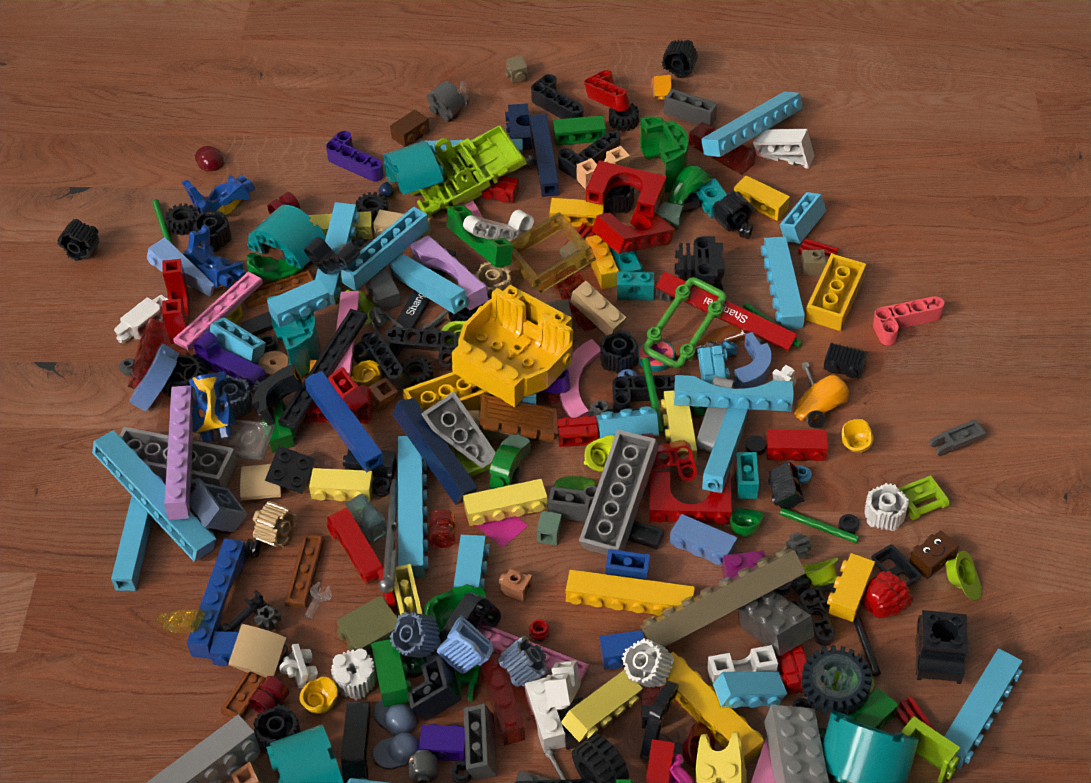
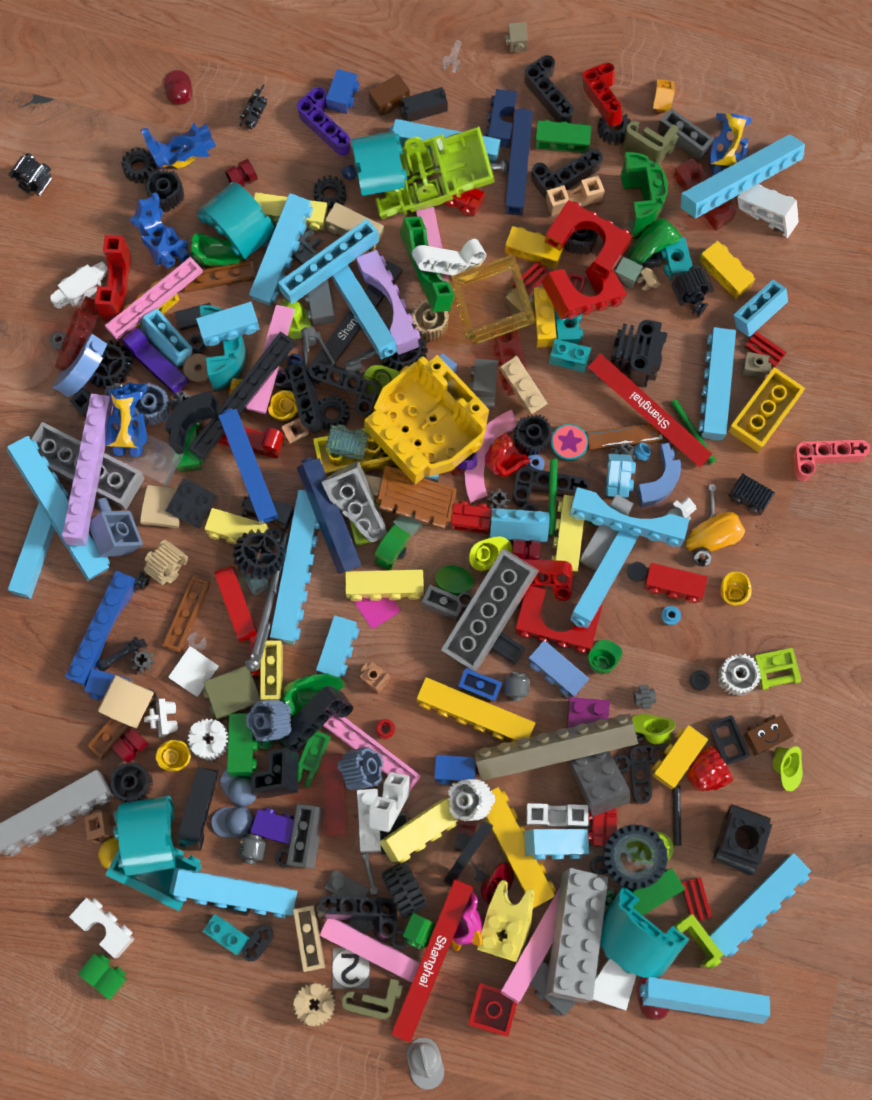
camera: 10 degrees right, 25 degrees up
light blue wedge [147,237,214,296] -> none
green bar [152,199,173,244] -> none
clear yellow hinge [155,609,205,633] -> none
black beam [304,237,360,274] -> none
red brick [328,367,368,412] -> none
dark grey brick [427,81,465,122] -> none
clear red wheel [429,509,456,548] -> none
light blue piece [437,615,494,674] -> none
sand green brick [536,511,562,546] -> none
bright green bar [643,277,726,369] -> none
black brick [661,40,698,78] -> none
teal brick [735,452,759,499] -> none
black brick [768,461,804,509] -> none
green bar [780,508,859,544] -> none
dark grey hinge [929,420,987,456] -> none
none -> black brick [70,388,92,417]
none -> white sticker [169,647,218,696]
none -> black gear [233,529,286,580]
none -> black hinge [239,84,267,130]
none -> blue brick [326,69,360,114]
none -> clear light blue brick [326,425,369,460]
none -> black brick [399,87,448,122]
none -> red hair [485,433,531,477]
none -> dark grey head [504,672,530,701]
none -> olive piece [623,121,679,165]
none -> tan tile [637,267,662,291]
none -> blue hips [709,113,752,175]

